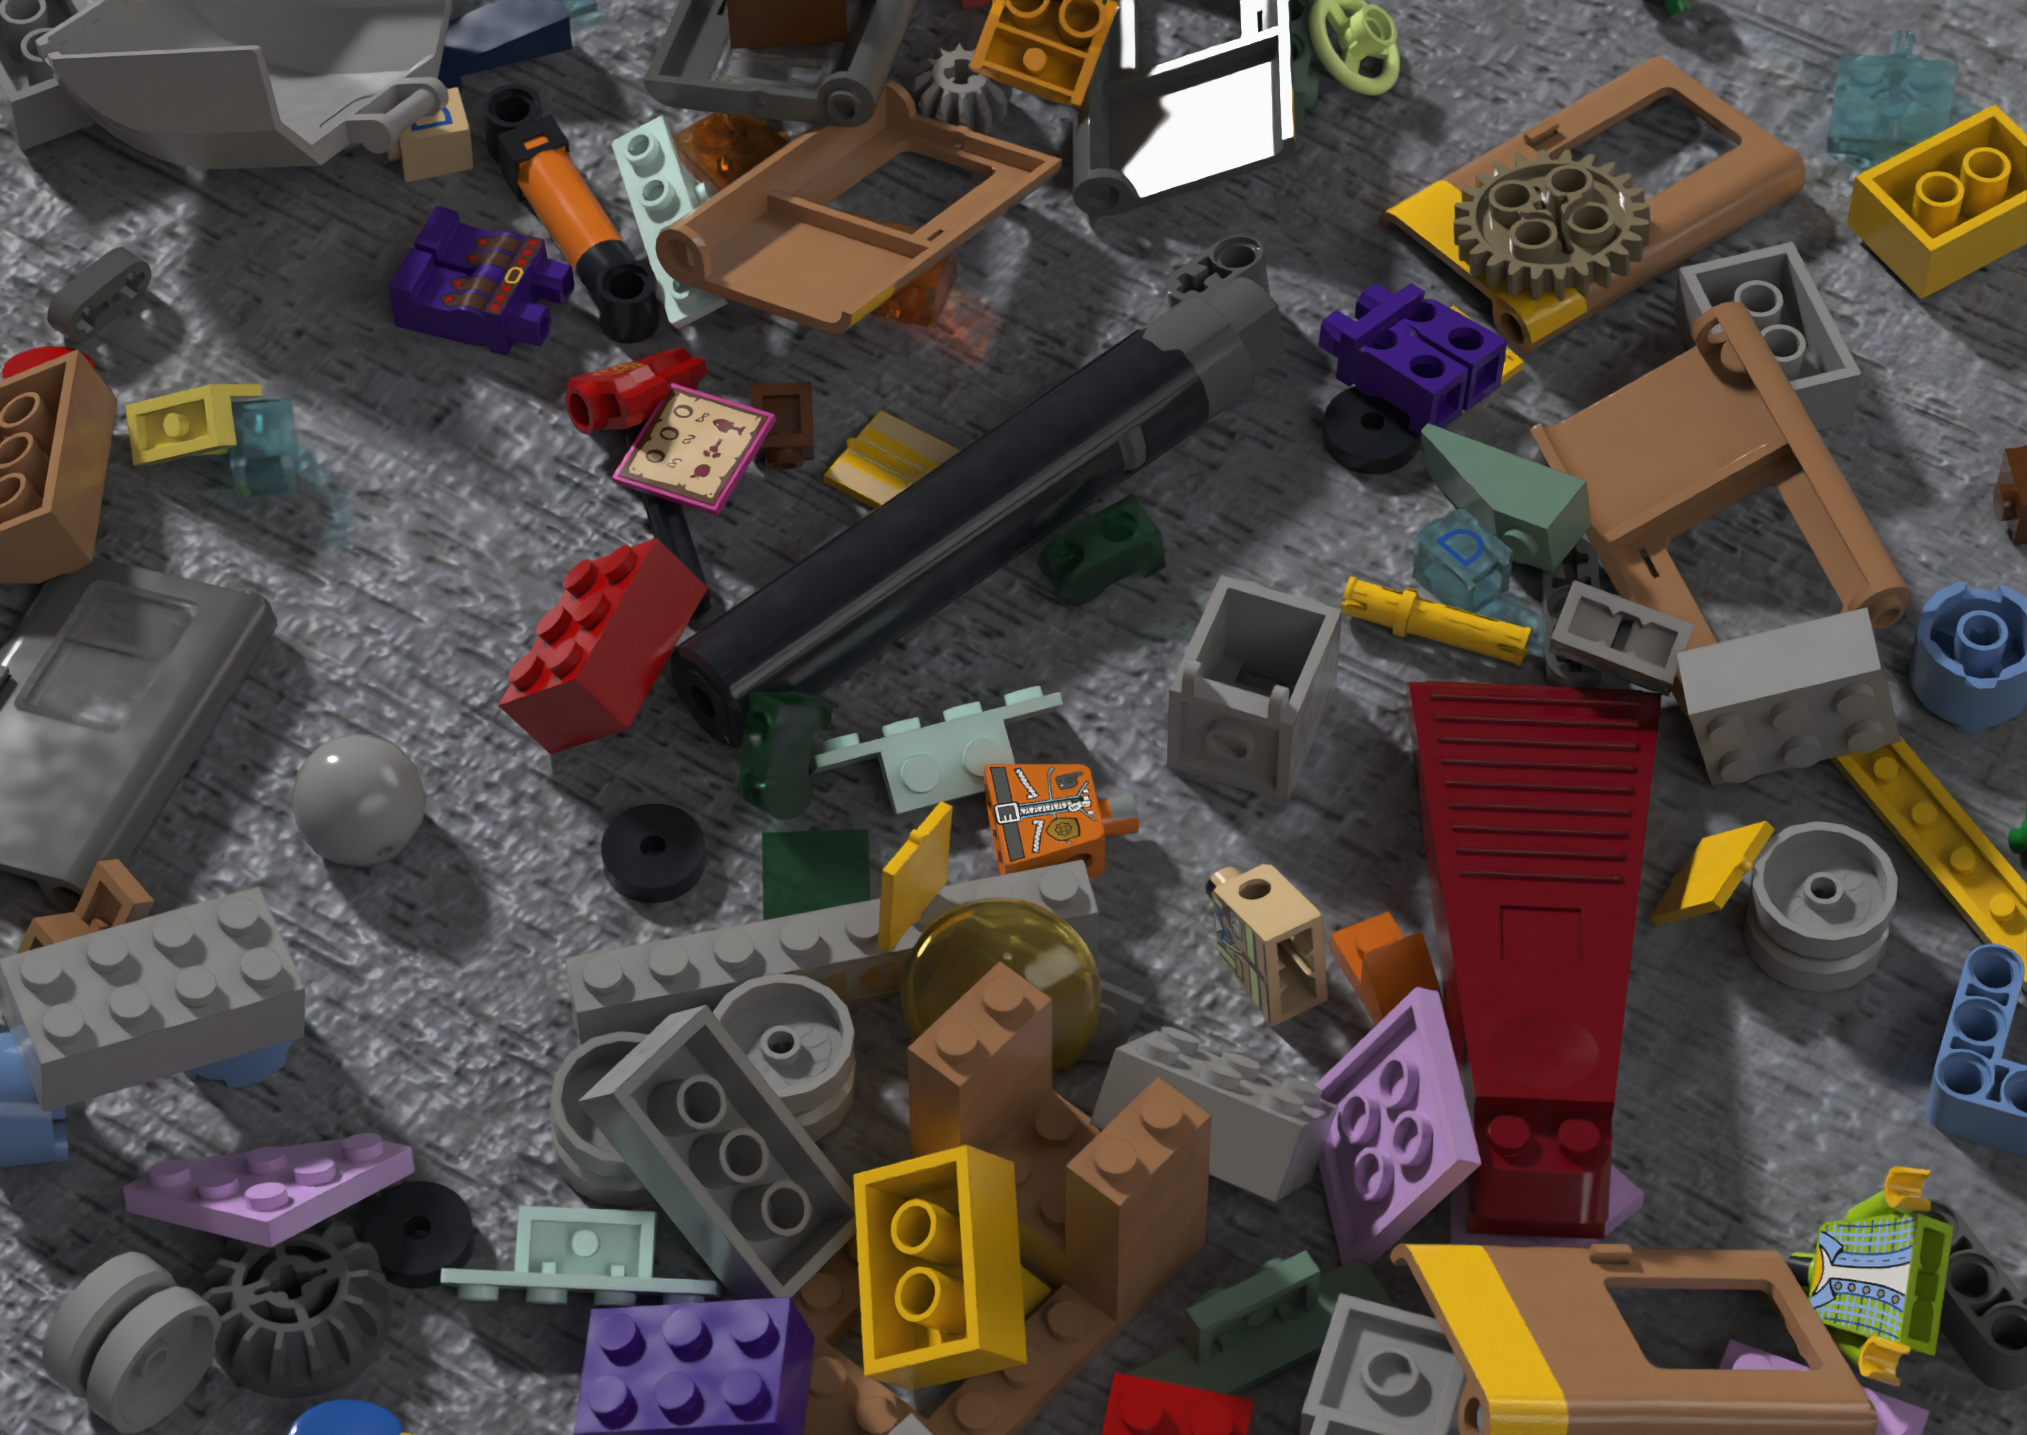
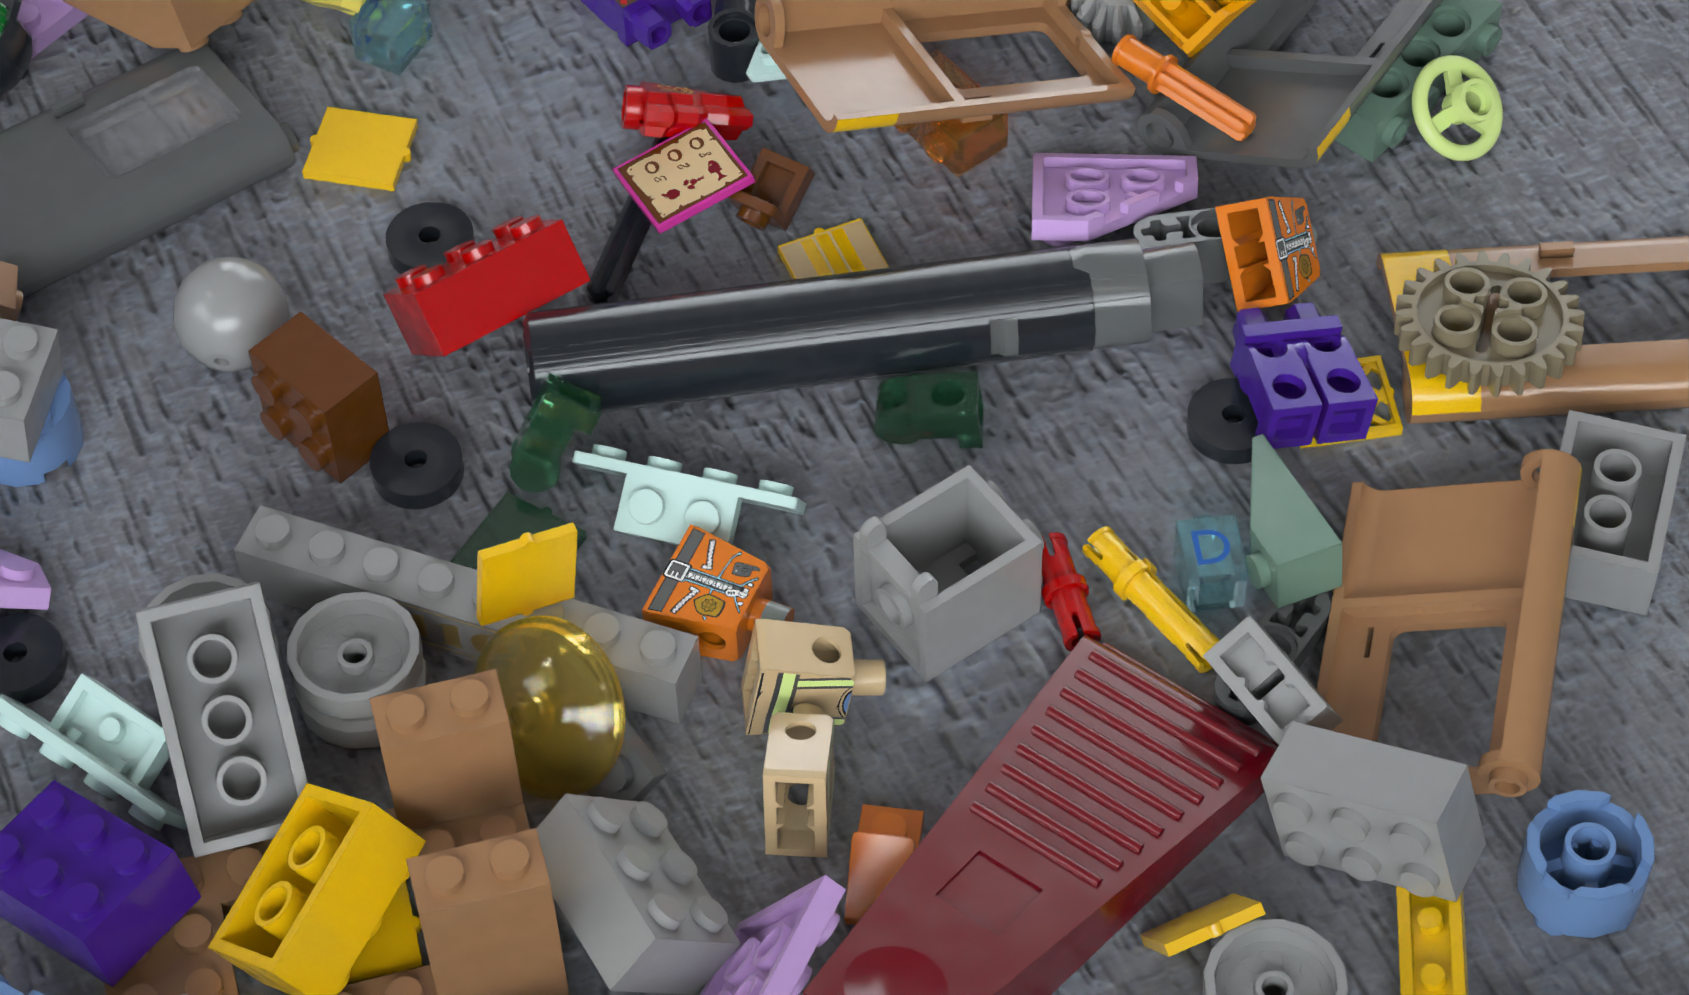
camera: 35 degrees right, 0 degrees up
none -> reddish brown brick [248,311,389,484]
none -> yellow piece [302,107,418,191]
none -> black piece [386,202,475,274]
none -> tan torso [741,619,886,735]
none -> lavender plate [1031,153,1198,246]
none -> red pin [1041,532,1102,651]
none -> orange axle [1111,34,1257,141]
none -> orange torso [1215,196,1320,312]

